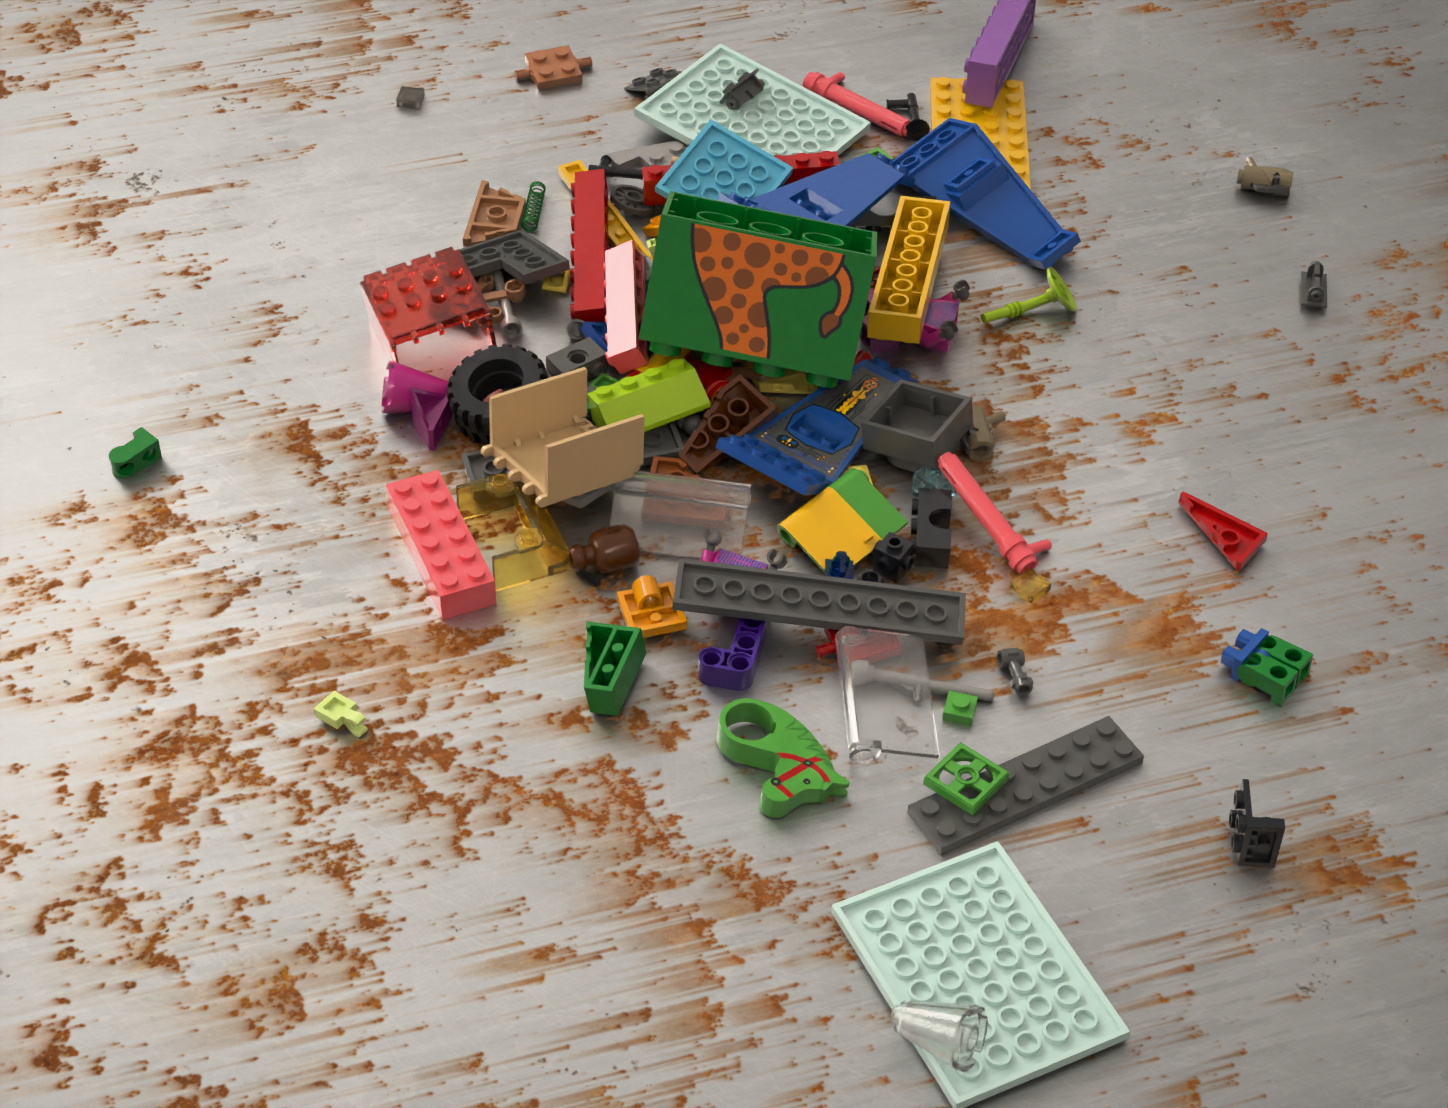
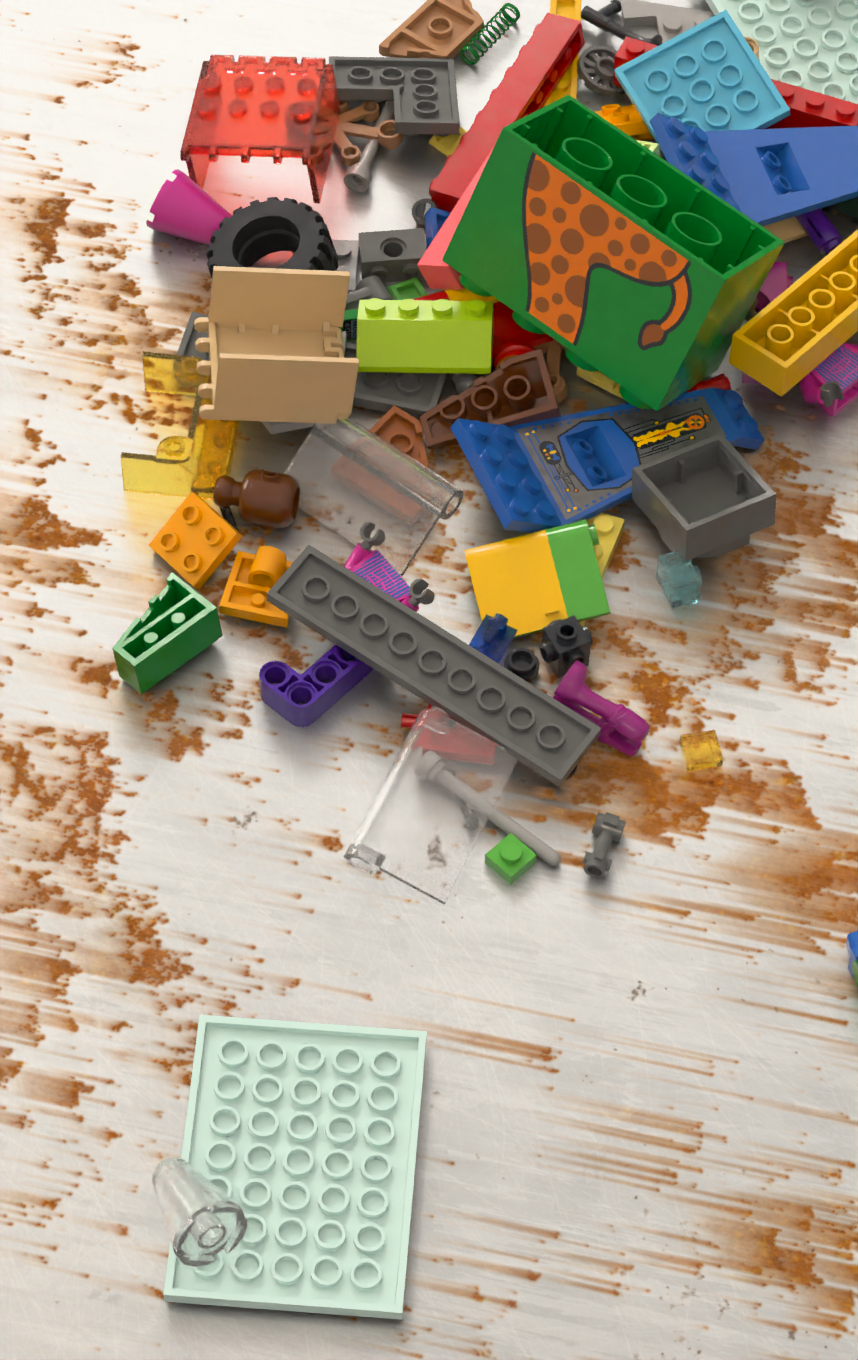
camera: 30 degrees right, 10 degrees up
coral brick [385,470,496,620] -> none
magenta slope [410,387,453,451] -> none
bright green animal [716,698,850,818] -> none
dark grey plate [907,716,1144,856] -> none
black arch [911,488,952,569] -> none
bright green piece [923,742,1010,816] -> none
coral cylinder [937,452,1052,576] -> none
dark tan piece [960,405,1006,461] -> none
black bracket [1229,779,1285,868] -> none
none -> light orange plate [149,492,243,590]
none -> magenta piece [553,660,650,756]

